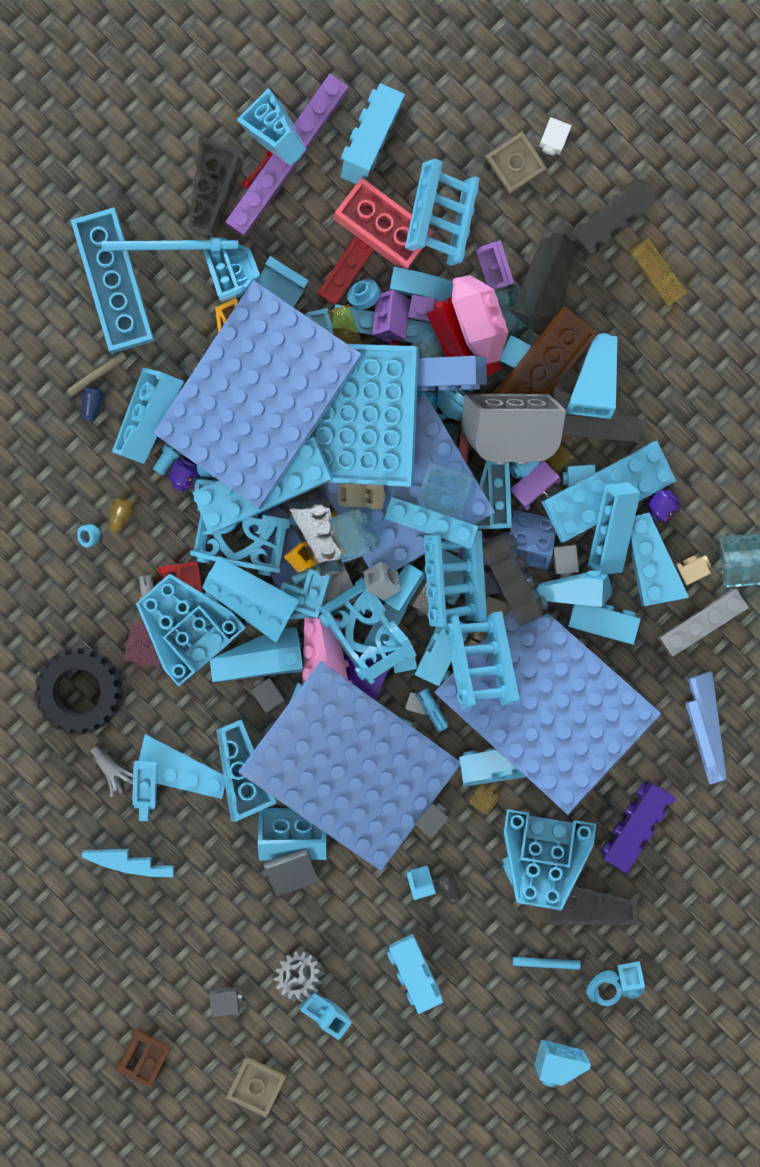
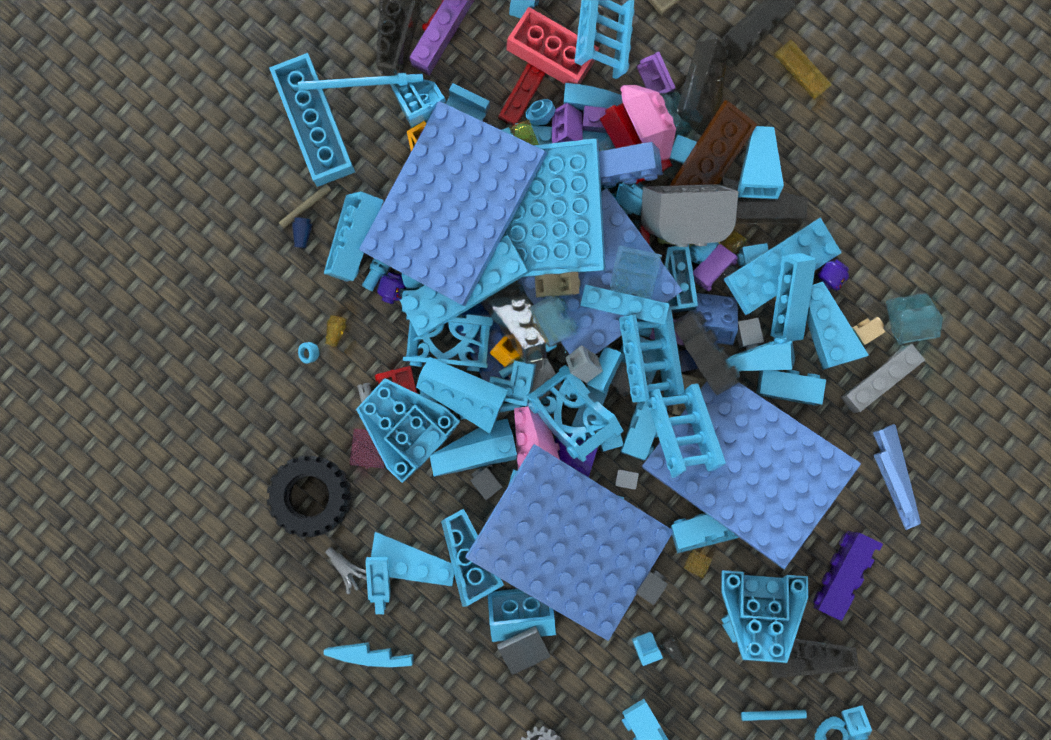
camera: 10 degrees left, 5 degrees down
medium azure axle [415,688,448,732] -> none

